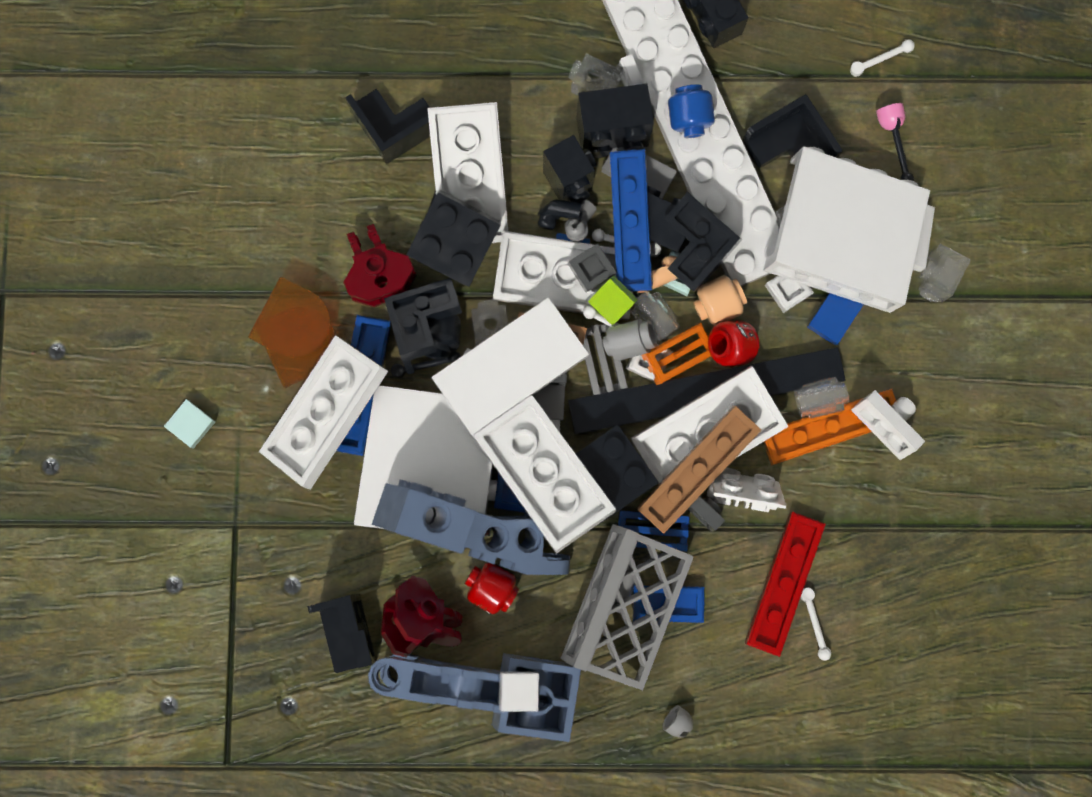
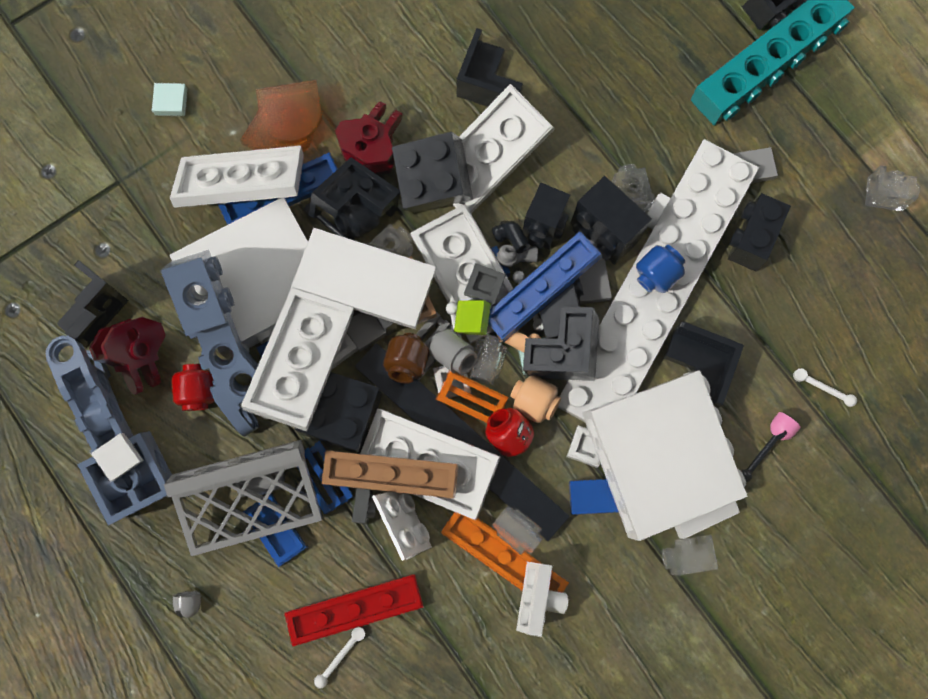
camera: 55 degrees right, 5 degrees down
none -> reddish brown head [383,333,429,383]

